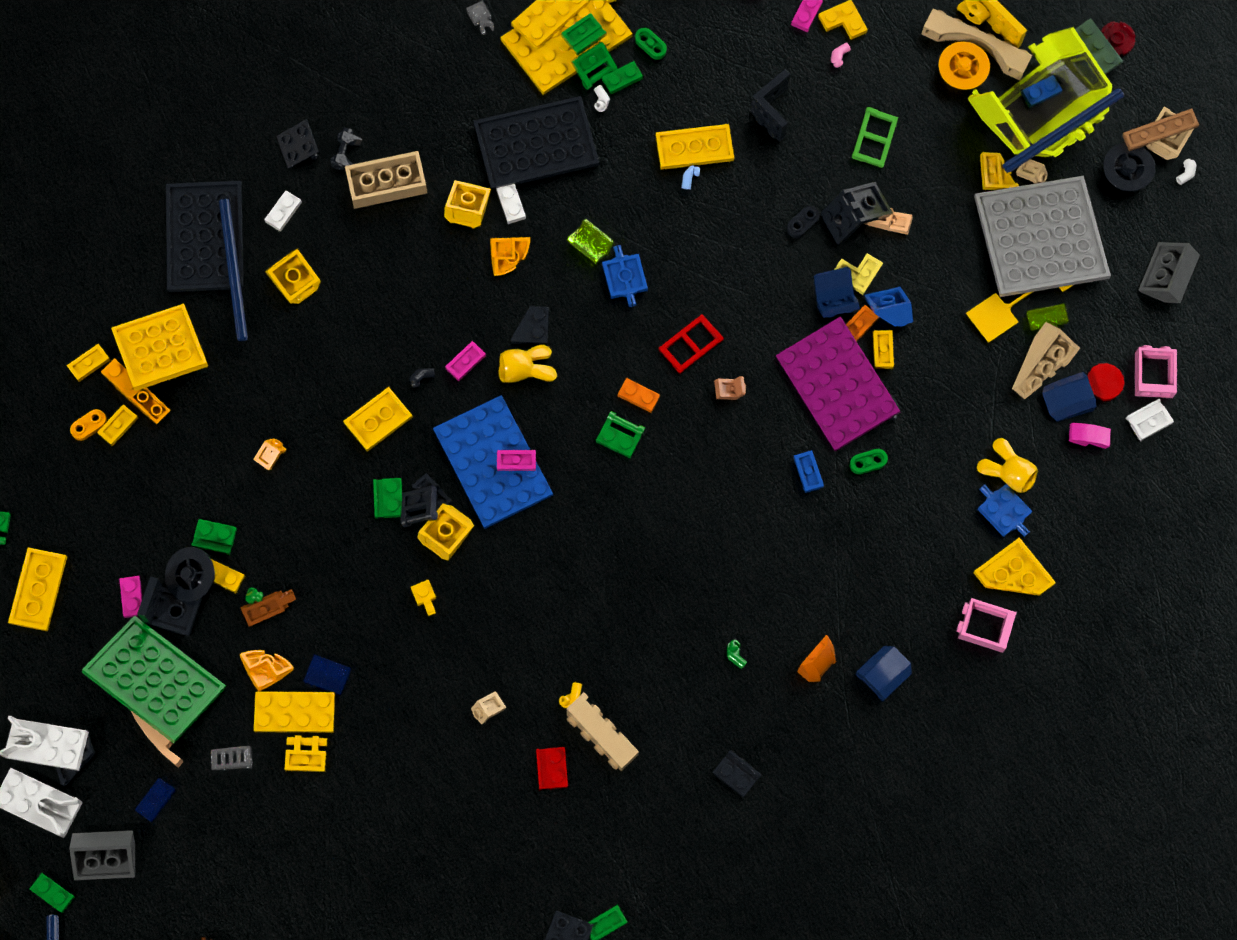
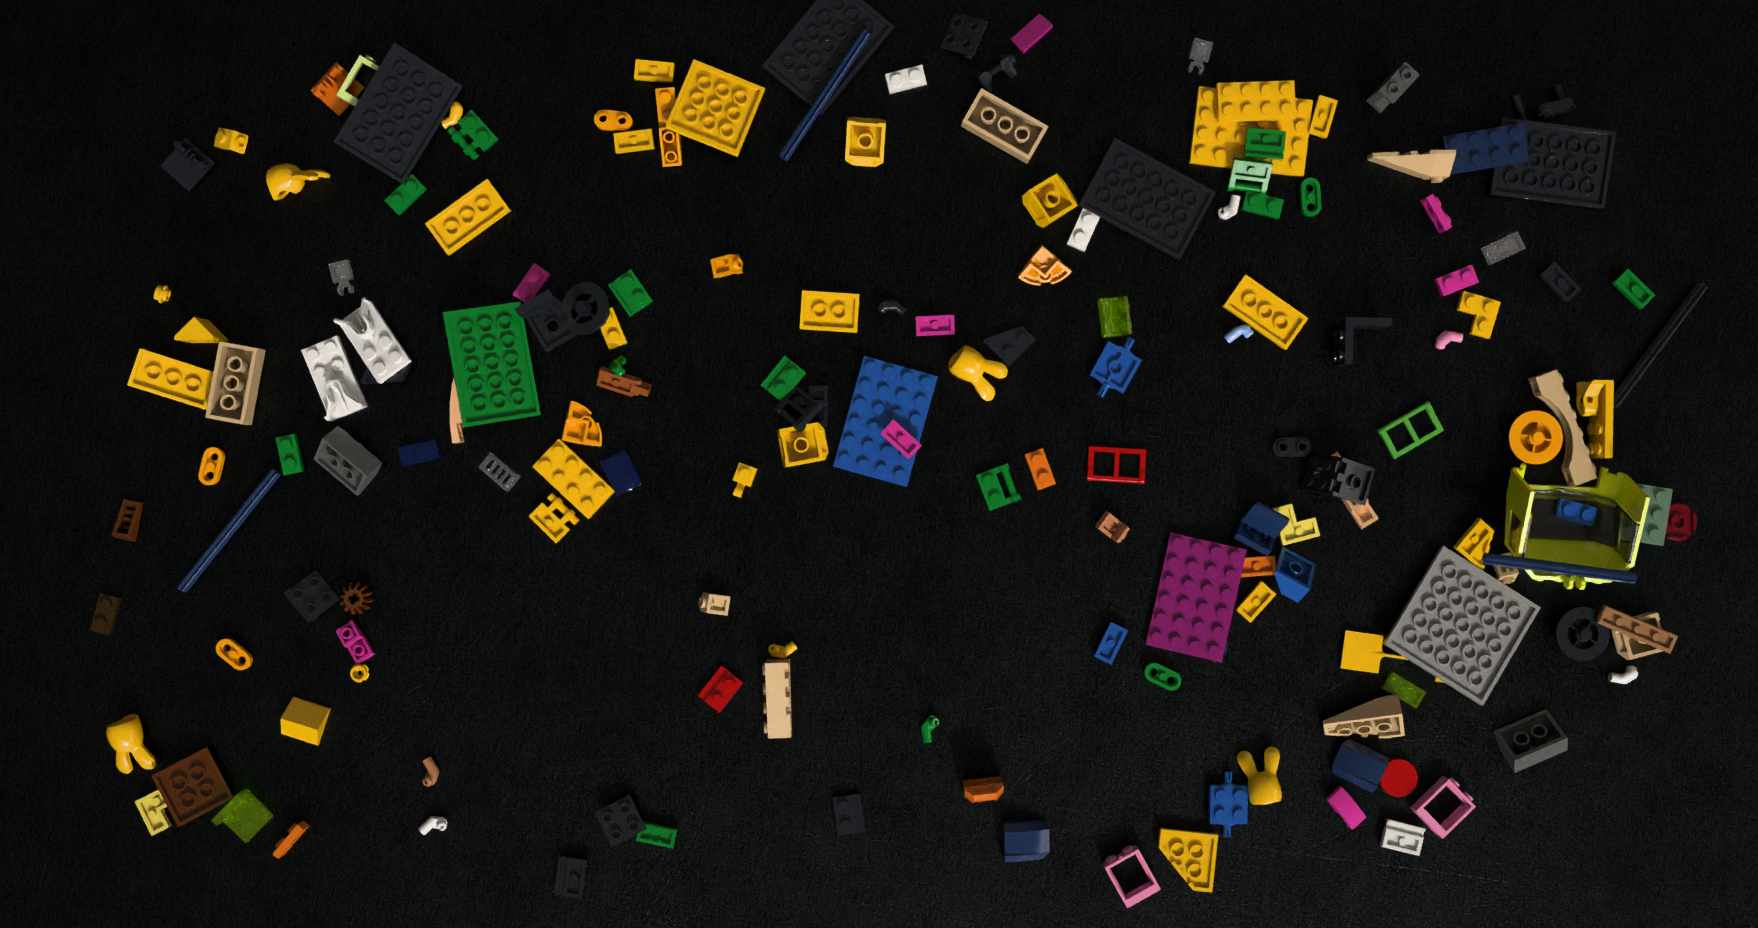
camera: 45 degrees right, 15 degrees up
none -> dark pink slope [1011,14,1053,54]

